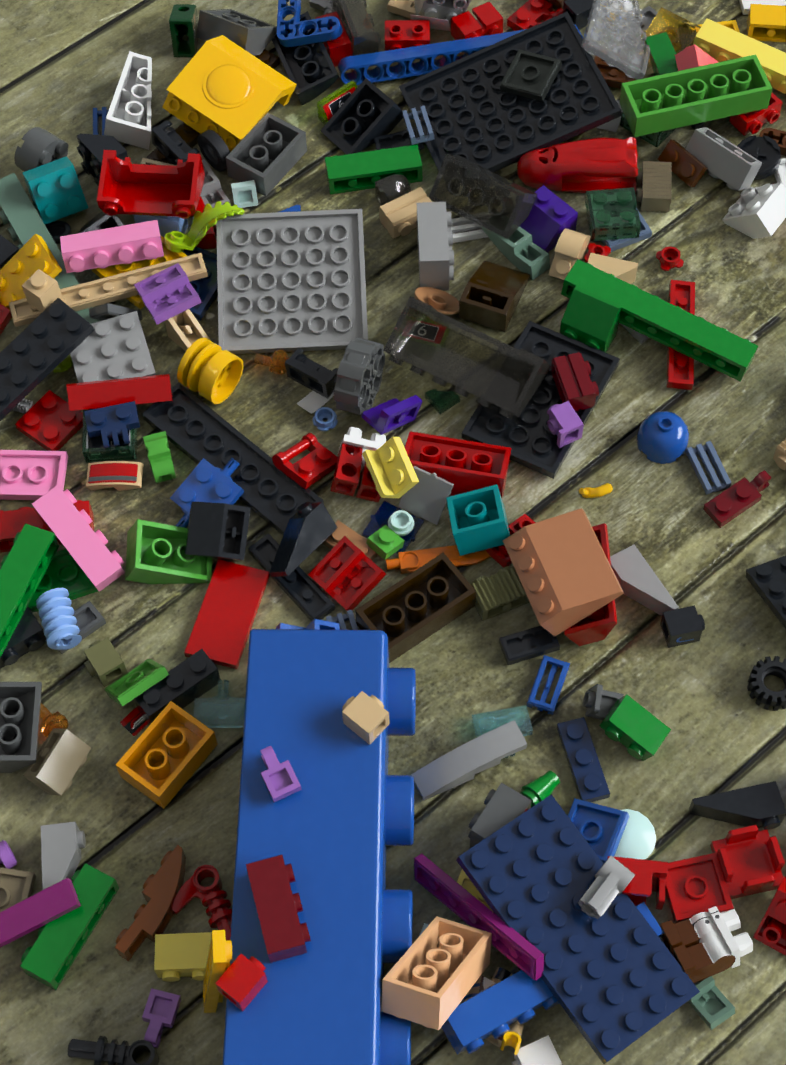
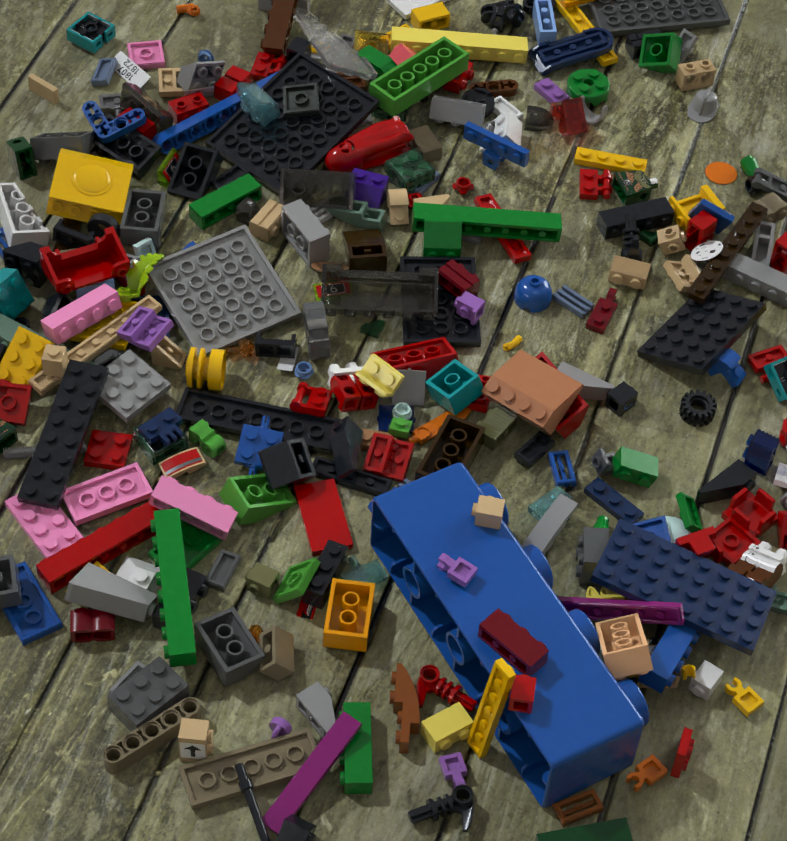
camera: 35 degrees left, 10 degrees down
light blue piece [36,588,82,650] -> none
red tile [66,374,172,411] -> none
dark purple panel [361,395,423,435] -> none
sand blue tile [402,105,435,145] -> none
light grey piece [578,856,635,919] -> none
reddish brown plate [658,140,708,187] -> none
none -> clear light blue slope [236,82,280,127]
none -> blue plate [463,121,530,170]
none -> green plate [675,492,703,533]

